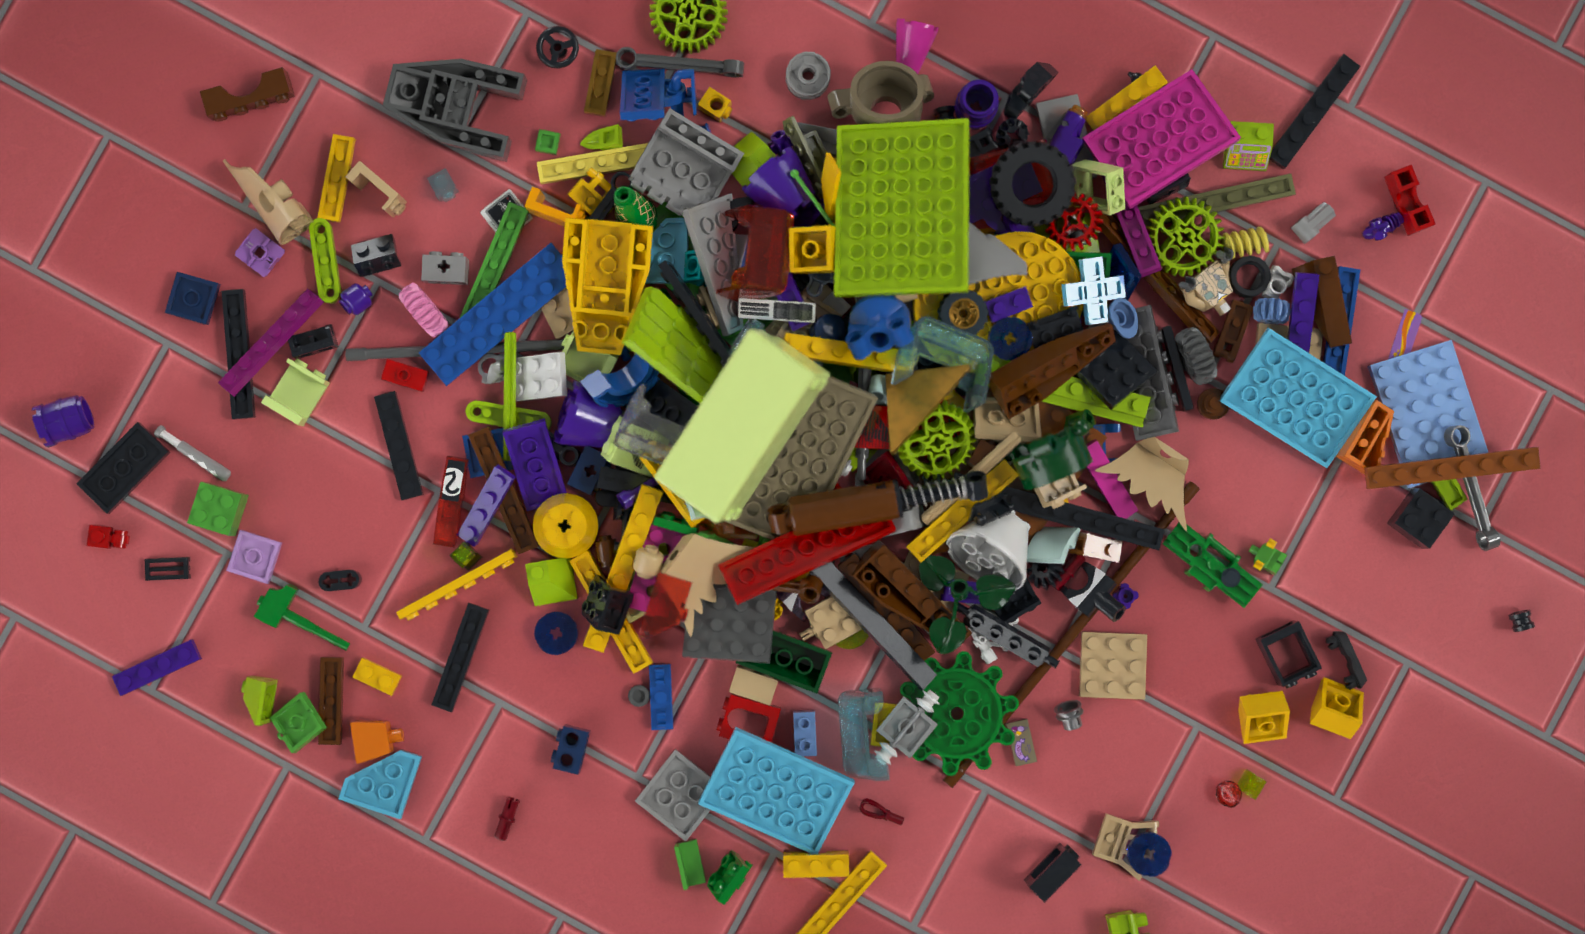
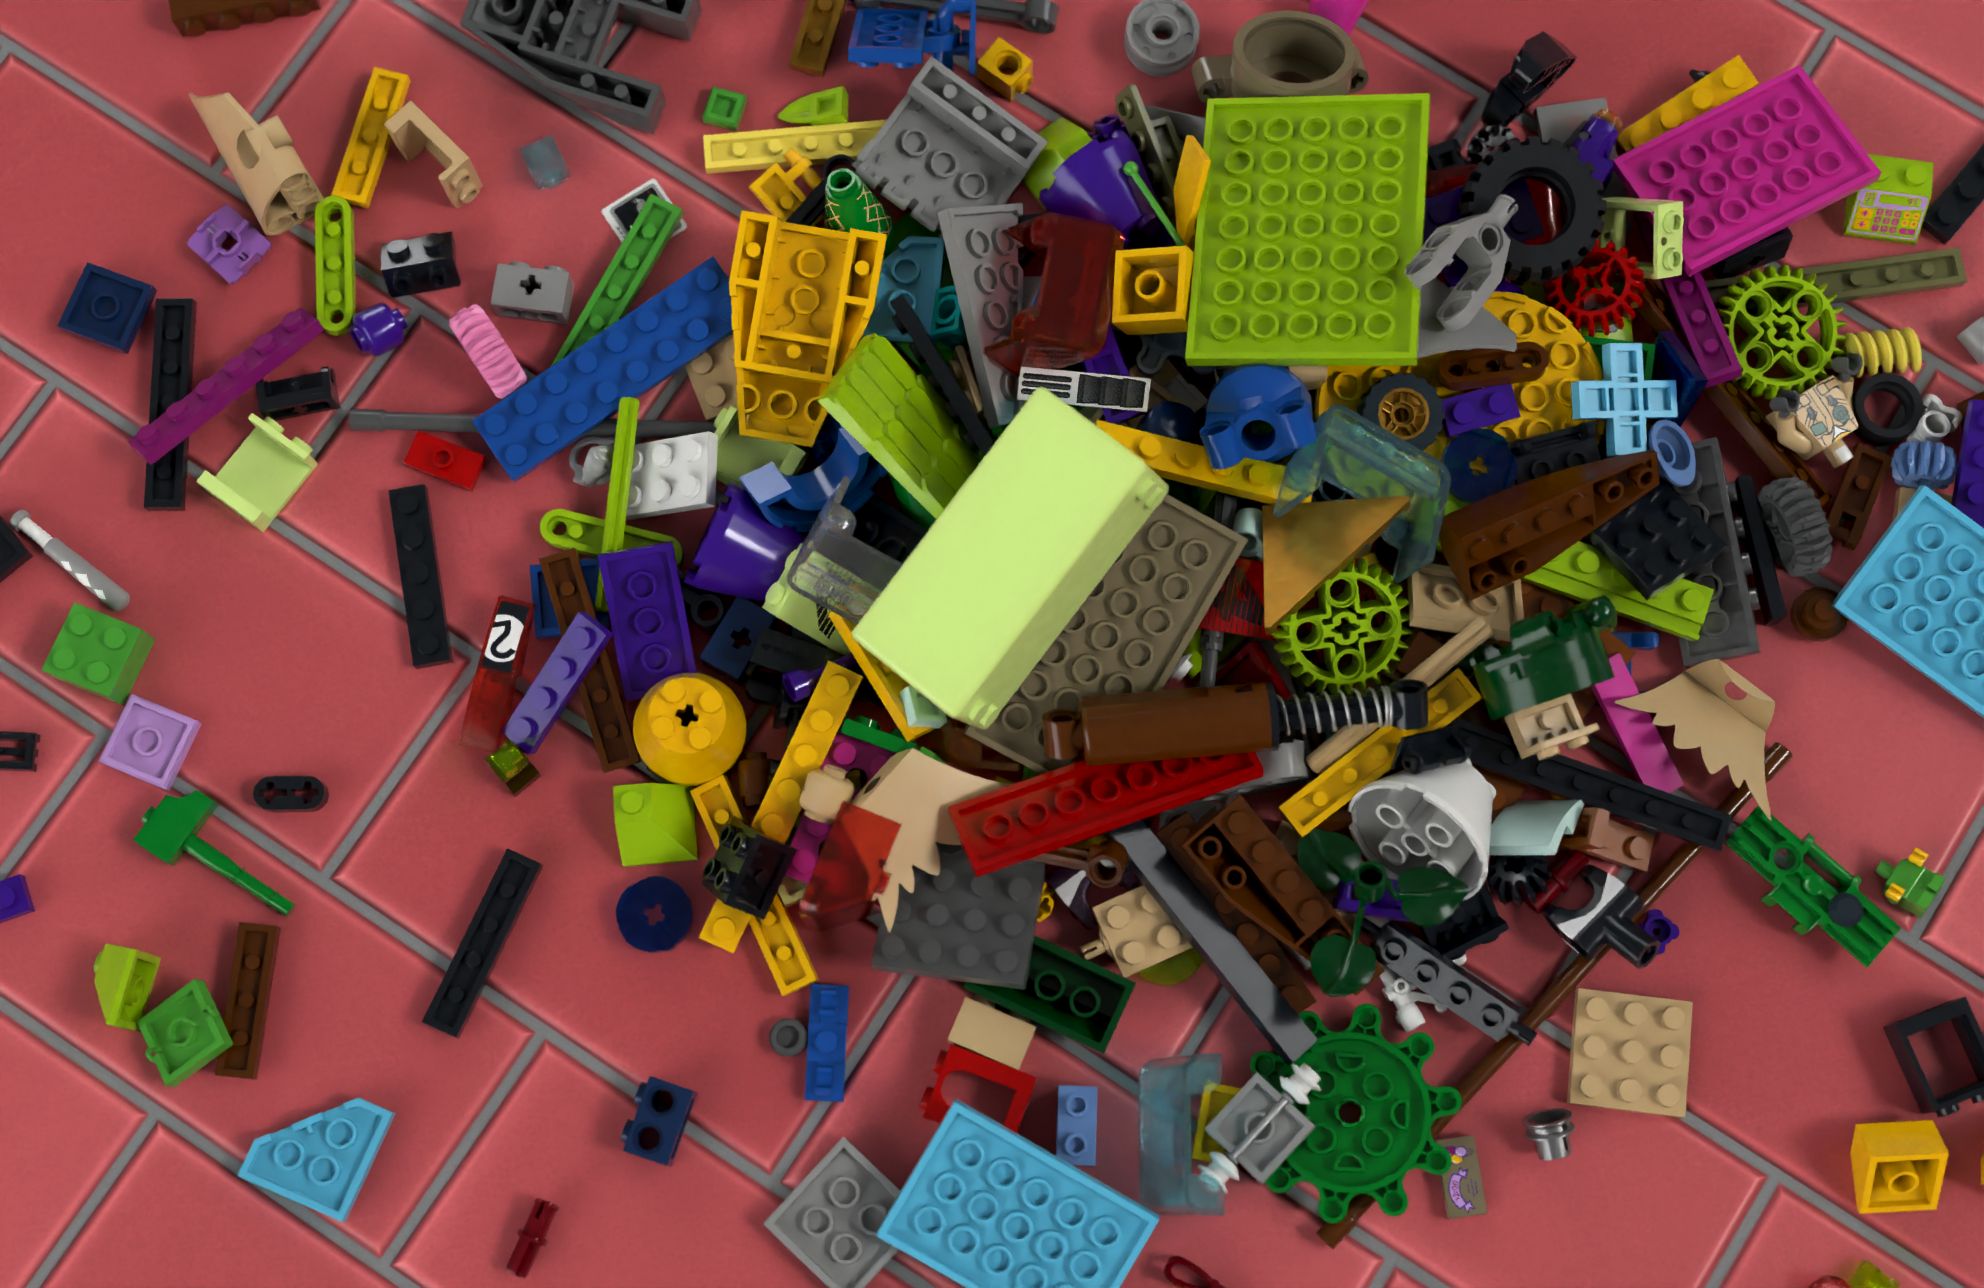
camera: 10 degrees right, 10 degrees down
orange torso [350,720,404,764] -> none
yellow plate [352,657,402,696] -> none
yellow plate [396,549,518,621] -> none
light orange panel [524,186,587,227] -> none
dark purple piece [954,80,999,130] -> none
none -> light grey piece [1404,194,1518,333]
none -> reddish brown plate [1436,342,1549,391]

